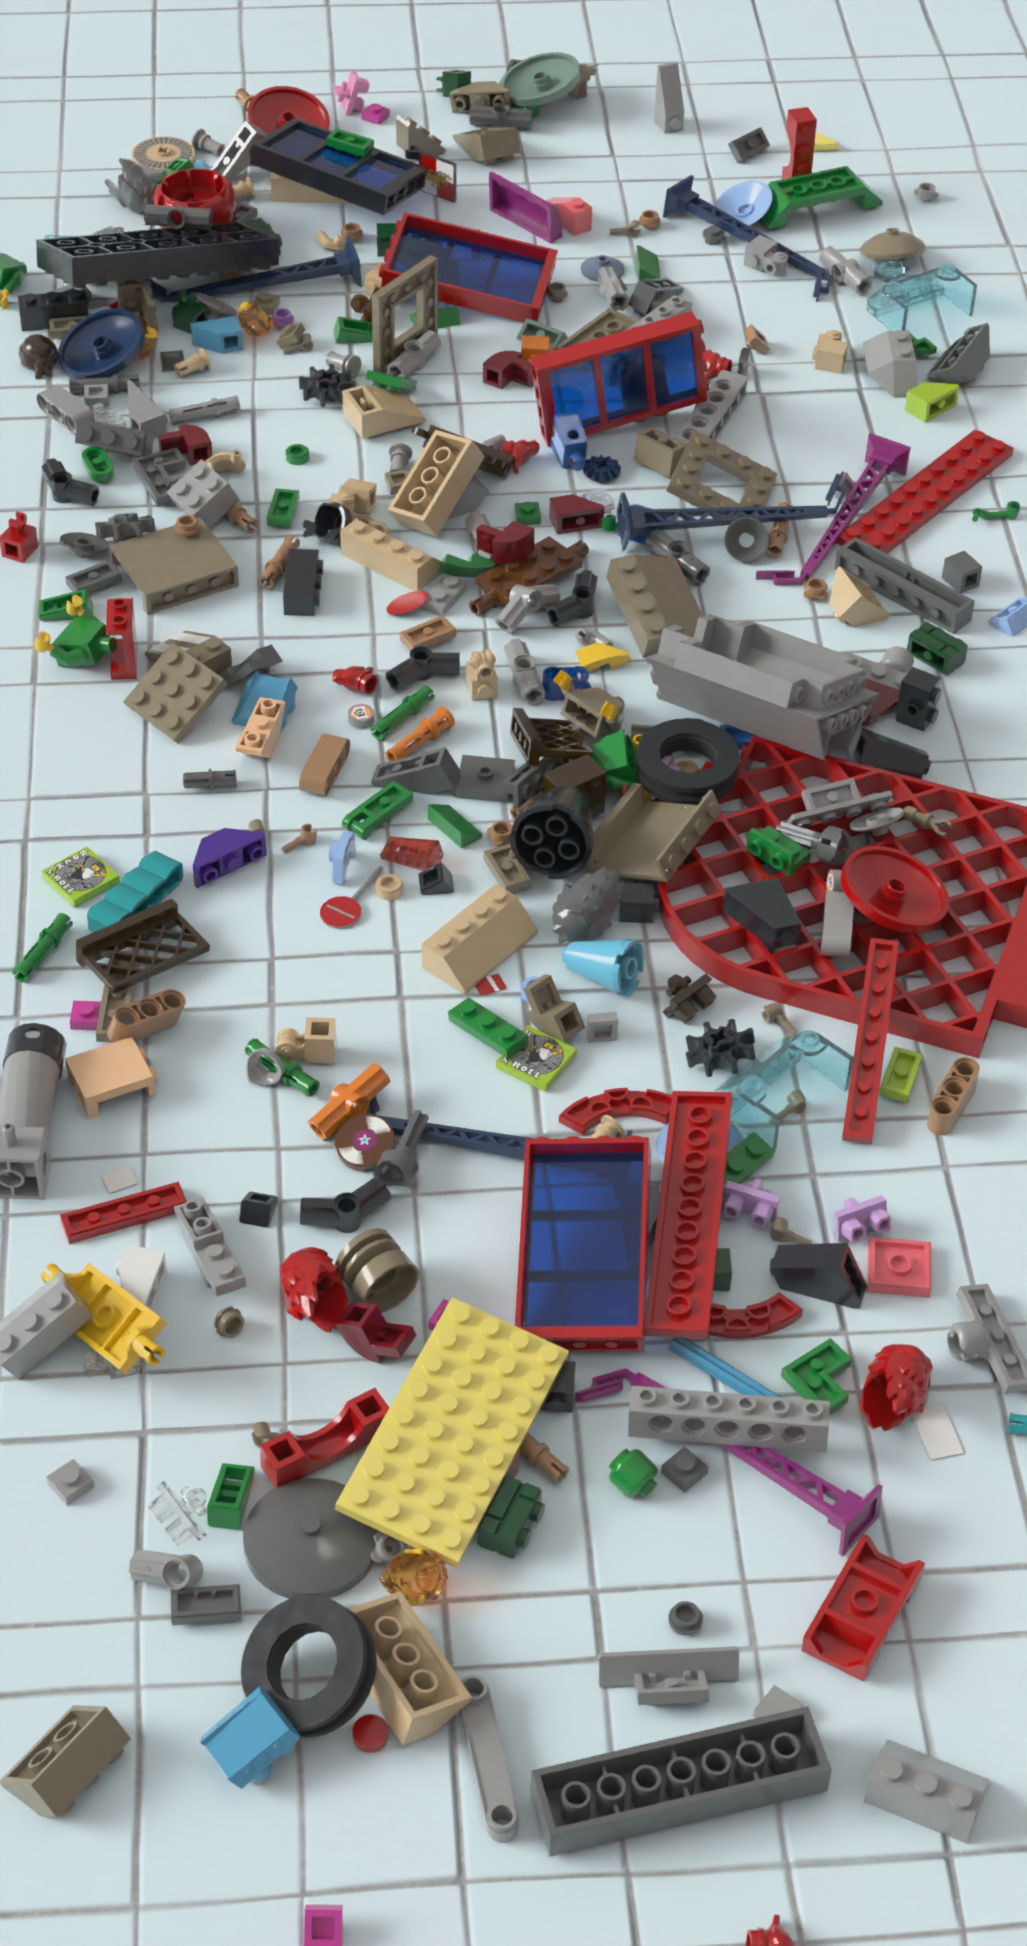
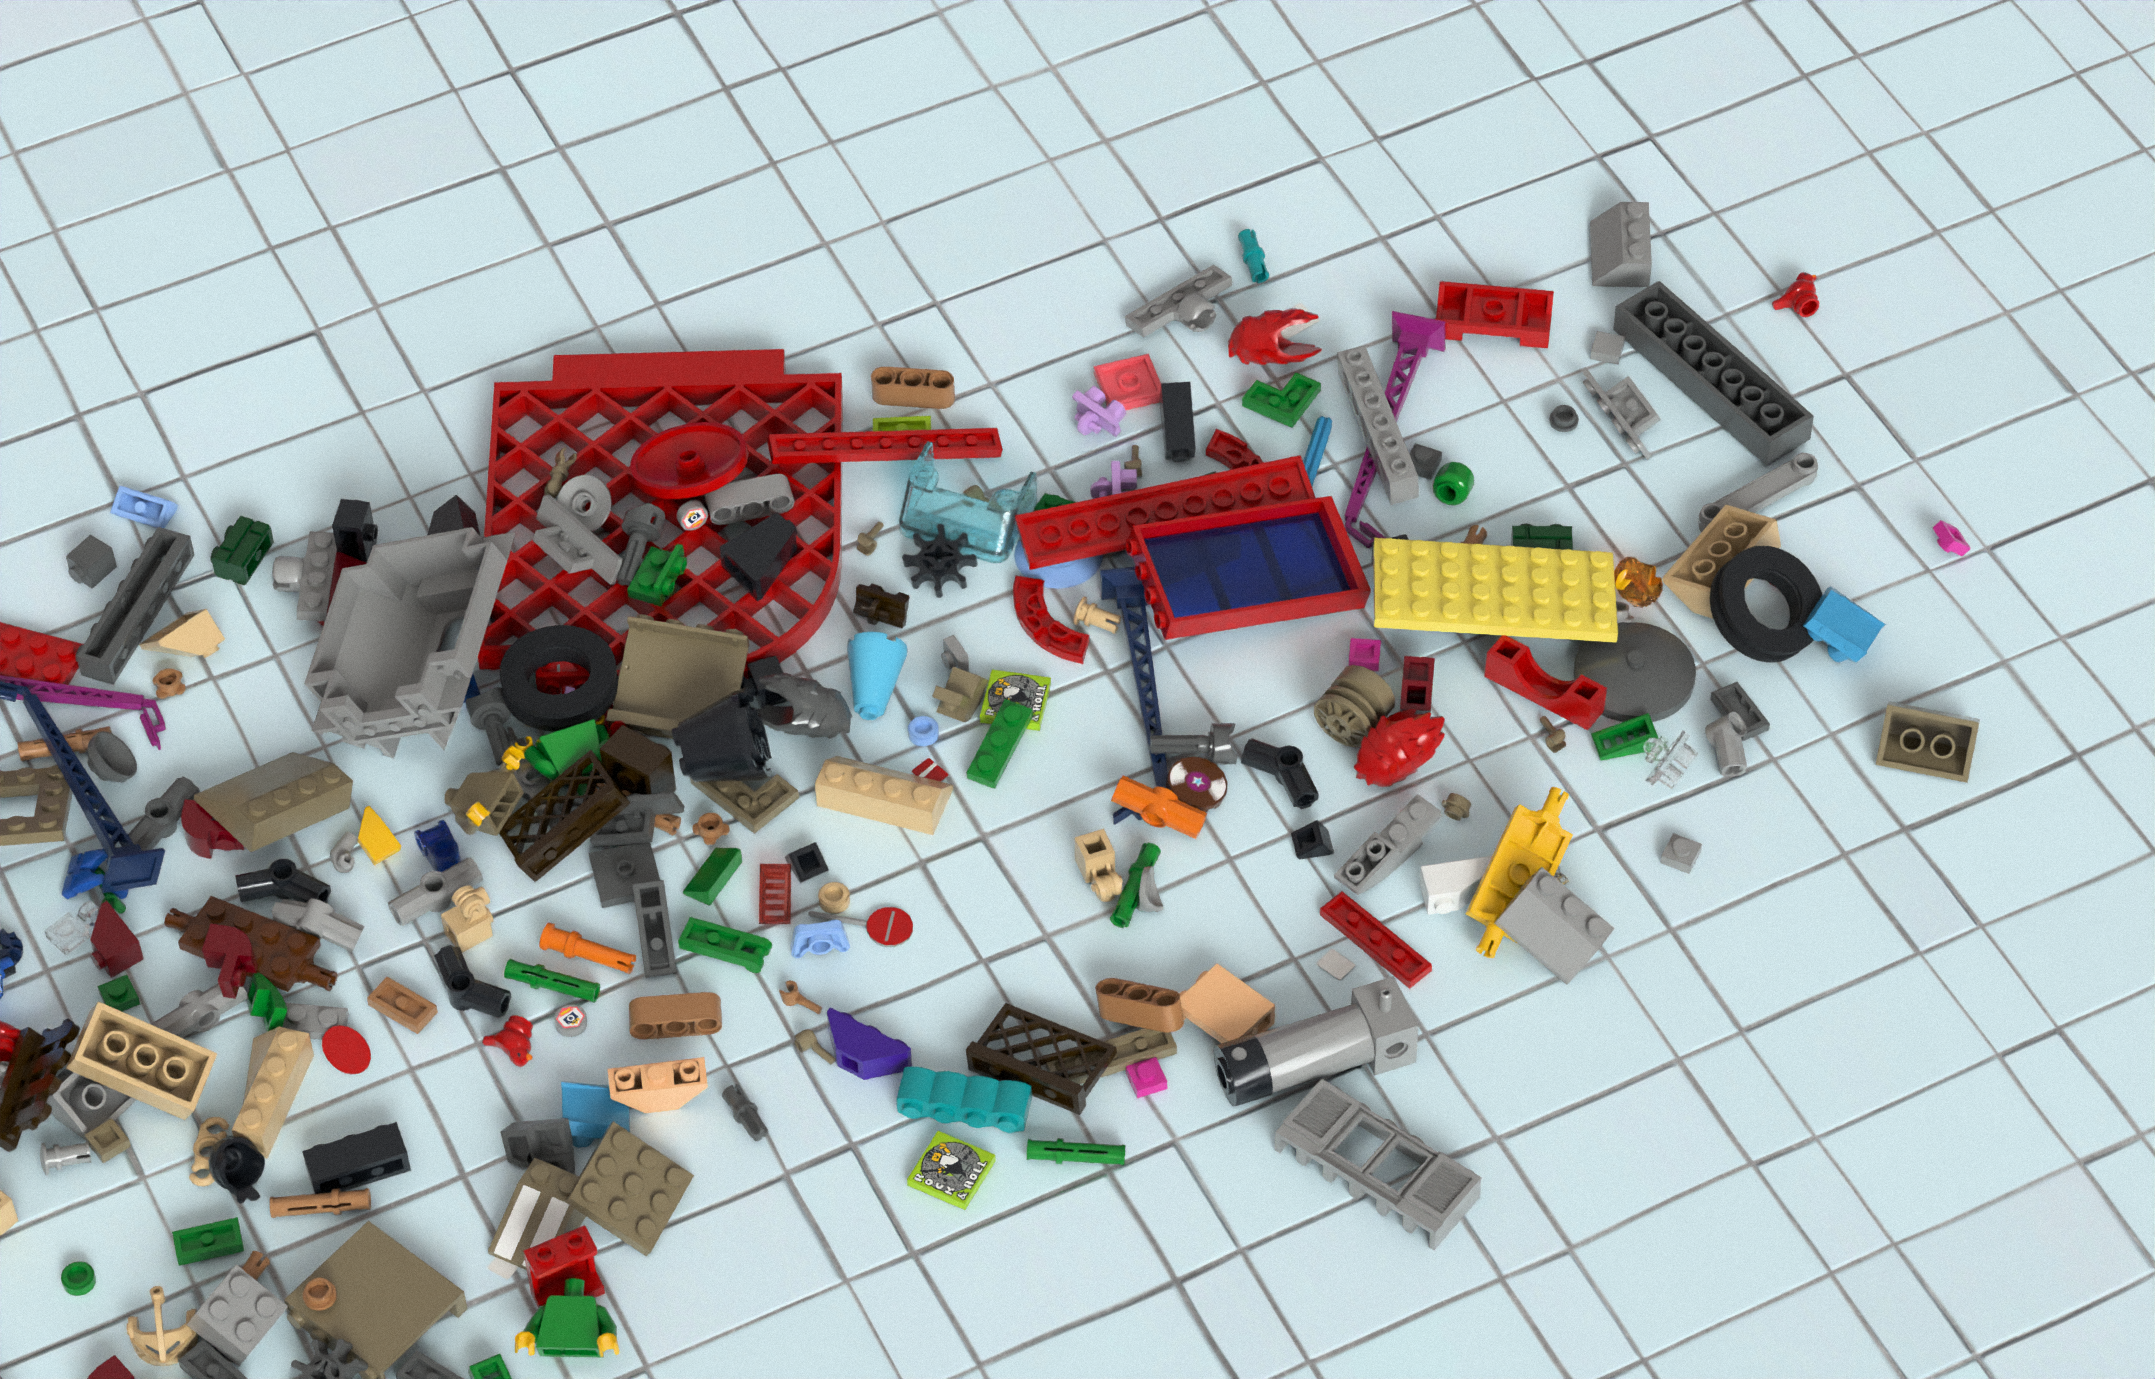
camera: 110 degrees left, 5 degrees up
tan brick [329,478,377,515] -> none

